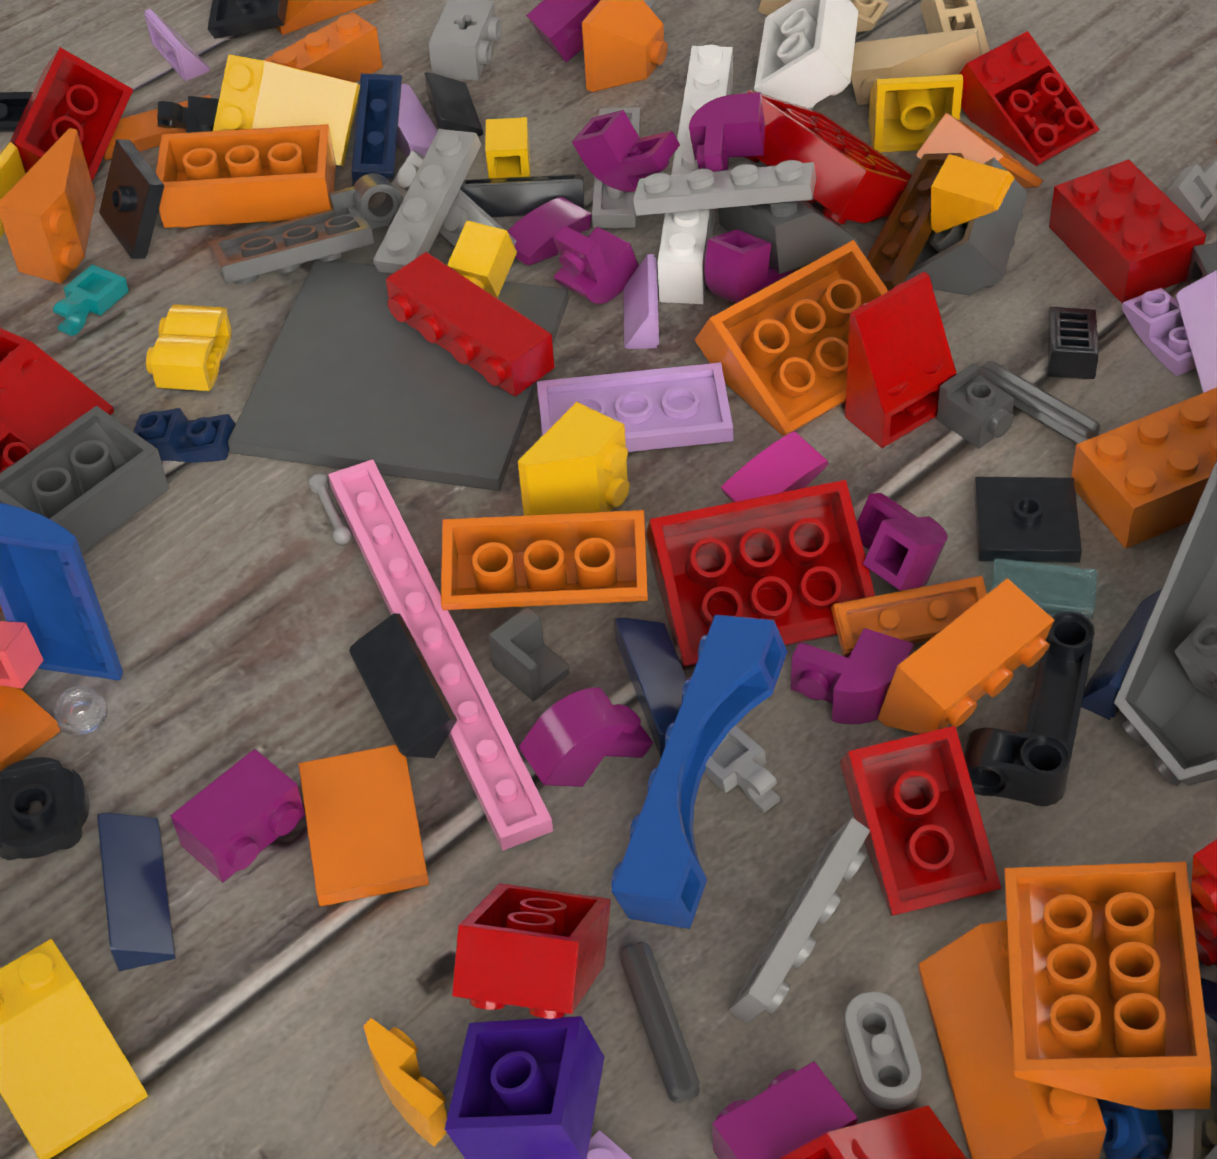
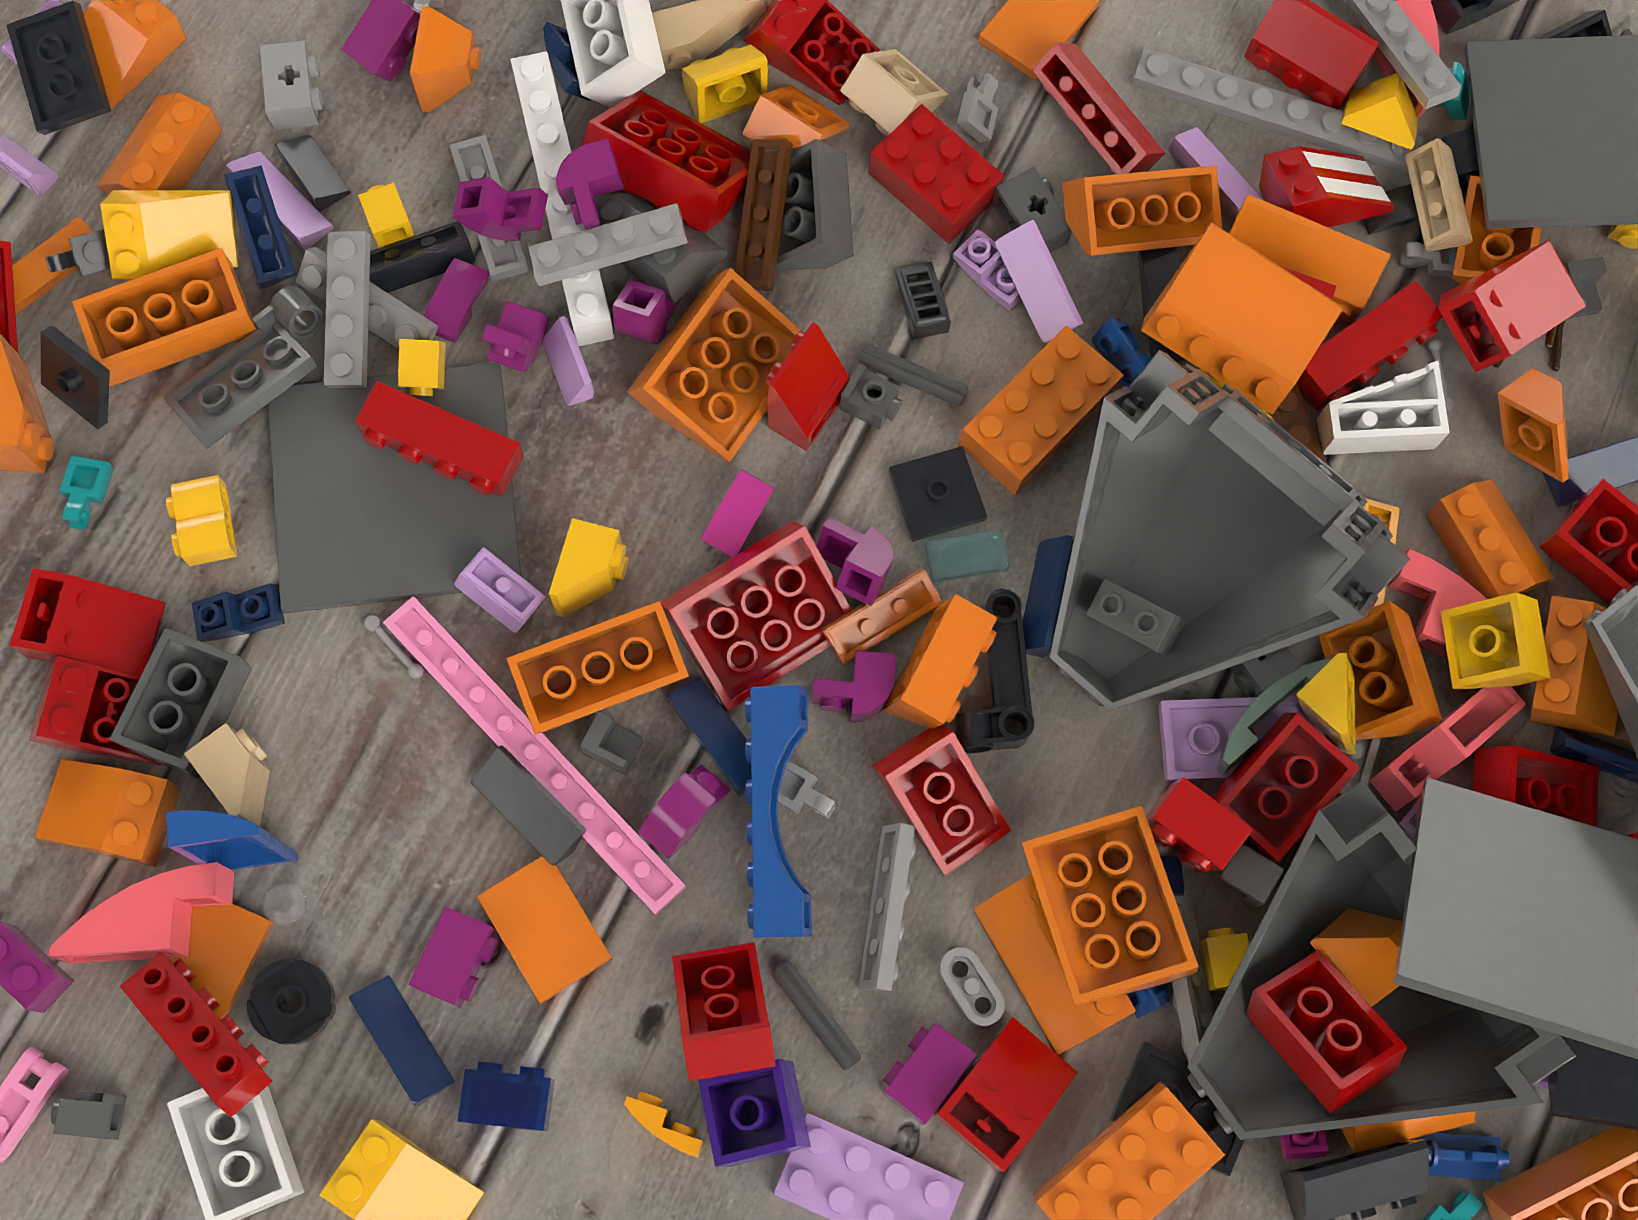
camera: 30 degrees left, 25 degrees up
lavender plate [537,362,734,452] -> none
light orange slope [931,154,1015,234] -> none
none -> tan slope [184,723,270,826]
none -> lavender slope [454,547,546,633]
none -> clear blue brick [457,1062,555,1132]
none -> dark blue slope [543,22,591,101]
none -> tan slope [840,49,949,136]

